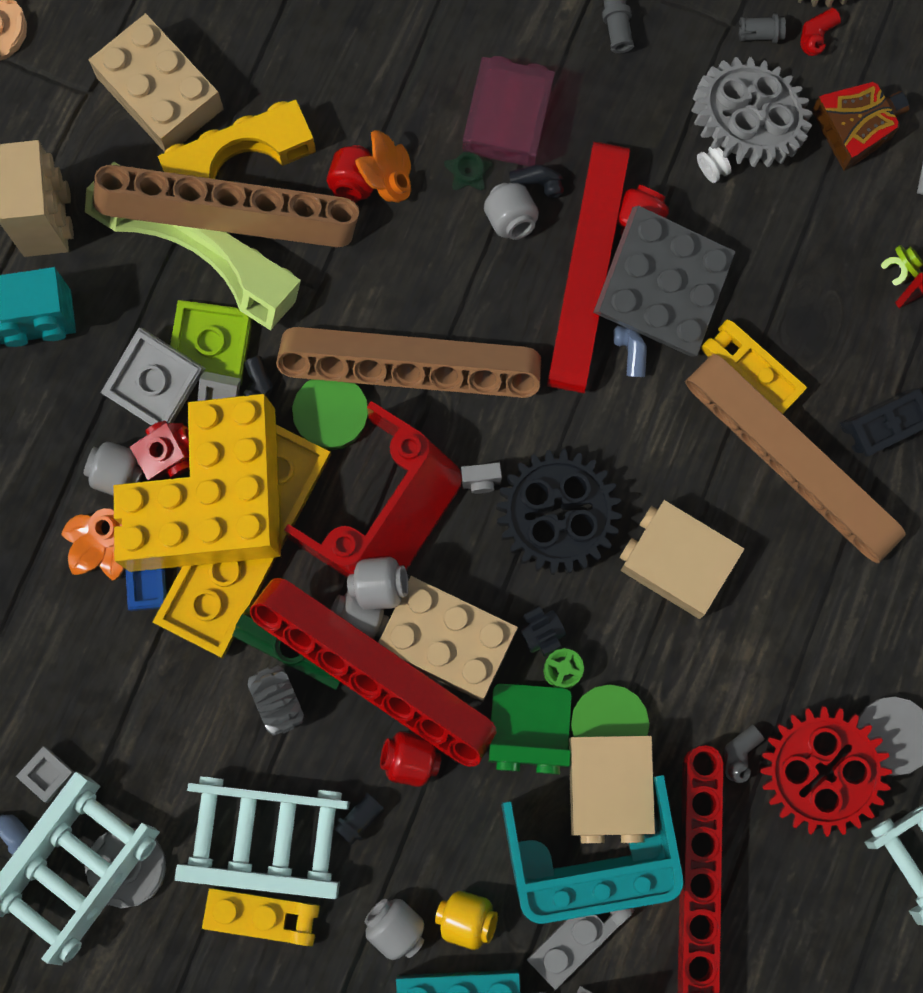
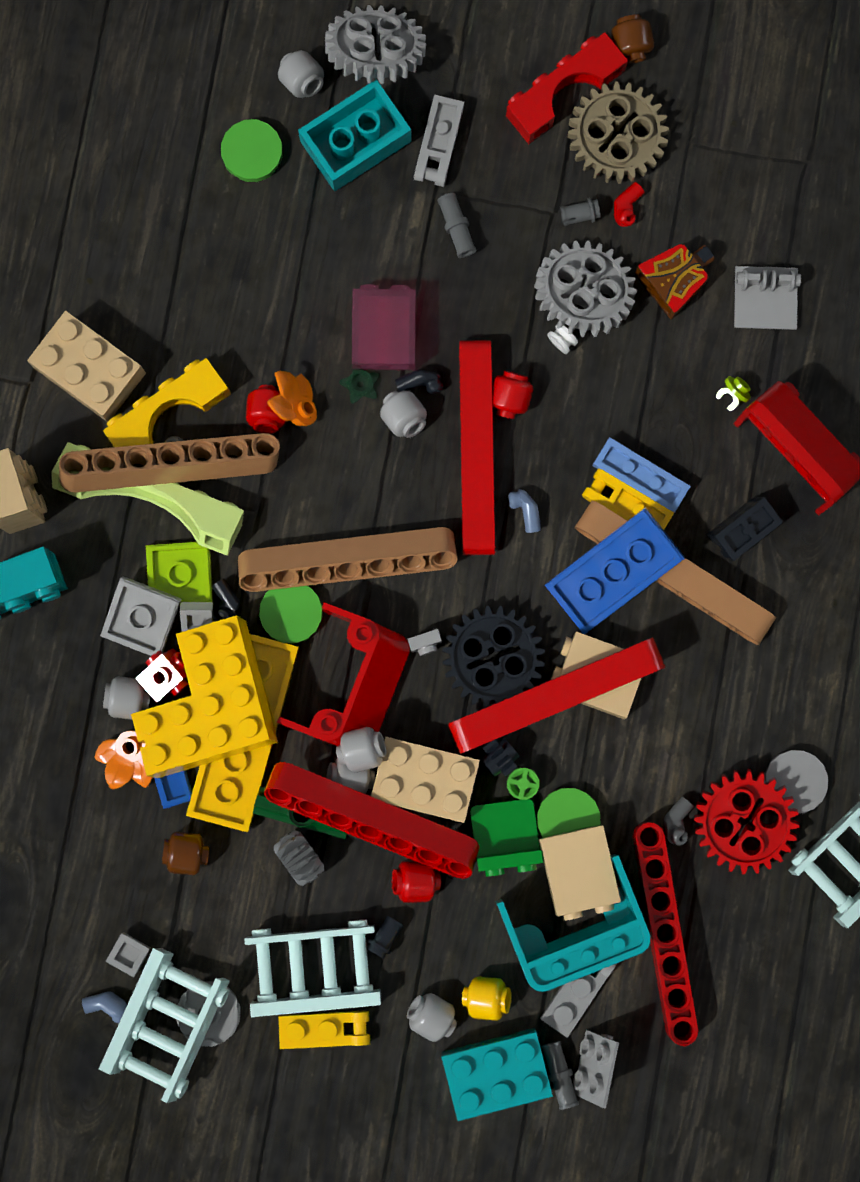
camera: 10 degrees left, 5 degrees up
dark grey plate [593,205,735,357] -> none
none -> reddish brown head [162,832,209,875]
none -> red beam [448,637,666,754]
none -> blue tile [545,507,685,634]
none -> medium blue plate [592,437,690,513]

